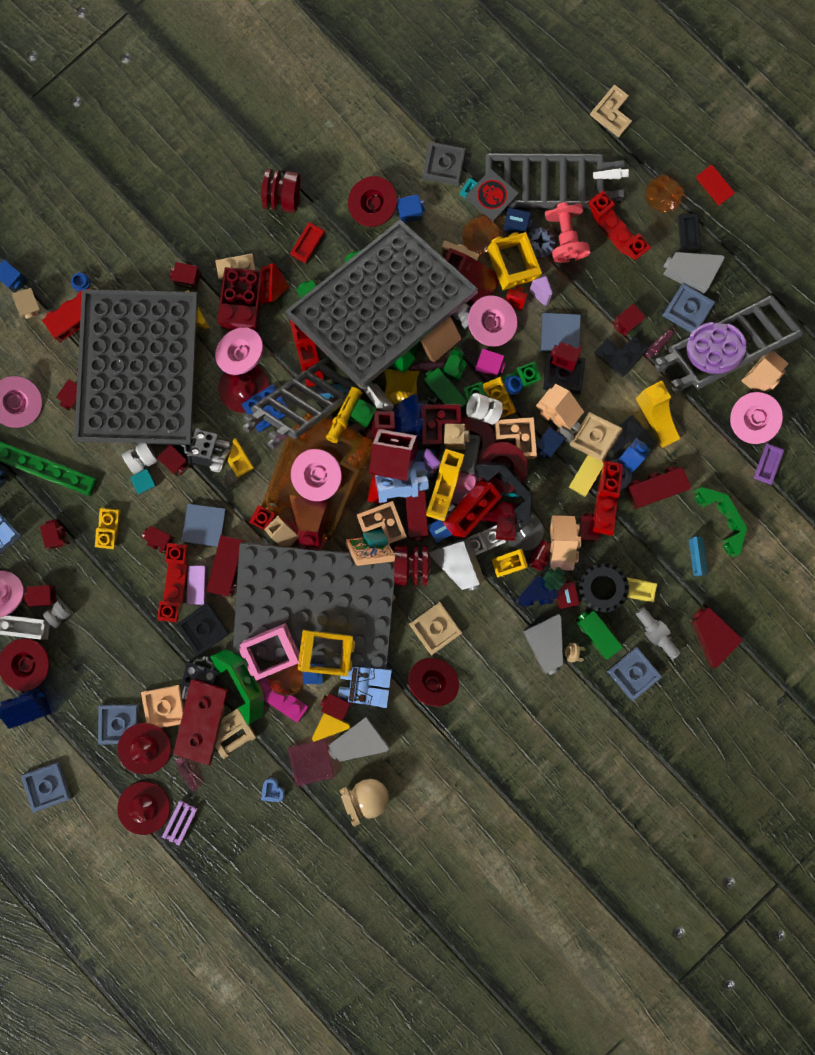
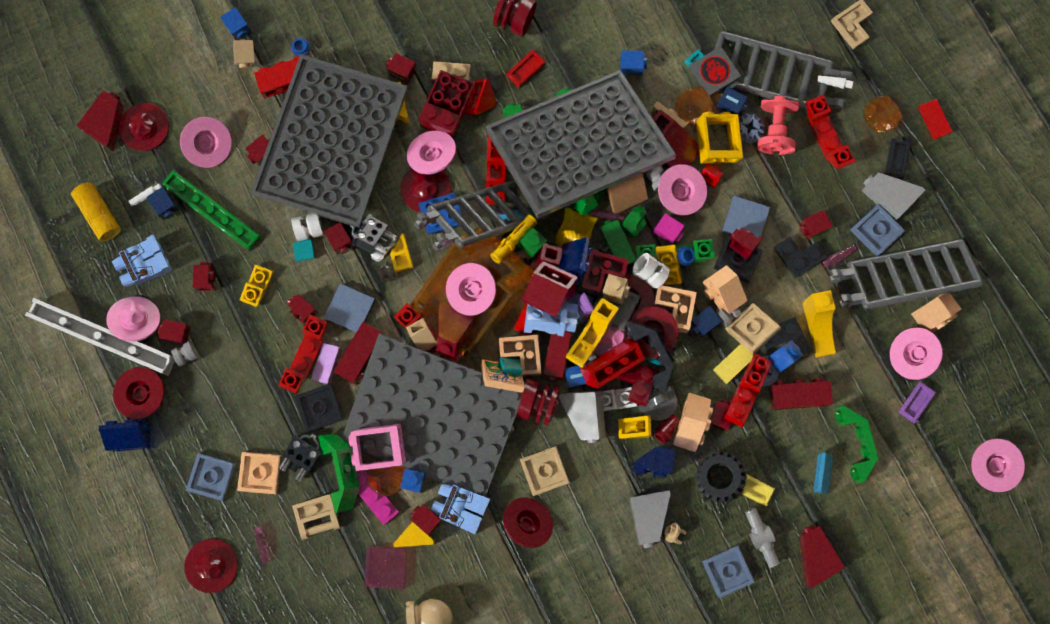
camera: 15 degrees right, 5 degrees down
sand blue tile [21,762,72,813] -> none
dark red hat [117,723,171,774] -> none
lavender tile [162,800,198,846] -> none
dark red plate [173,679,229,766] -> none
medium blue tile [261,778,285,802] -> none
yellow window [297,630,355,676] -> none
light grey slope [328,716,390,761] -> none
dark red hat [348,176,397,227] -> none
white tile [363,382,394,411] -> none
dark grey tile [423,142,466,186] -> none
lavender slope [529,276,553,306] -> none
clear green gear [542,567,567,591] -> none
dark red brick [553,579,580,609] -> none
green brick [576,610,623,660] -> none
medium lavender tile [687,322,746,374] -> none

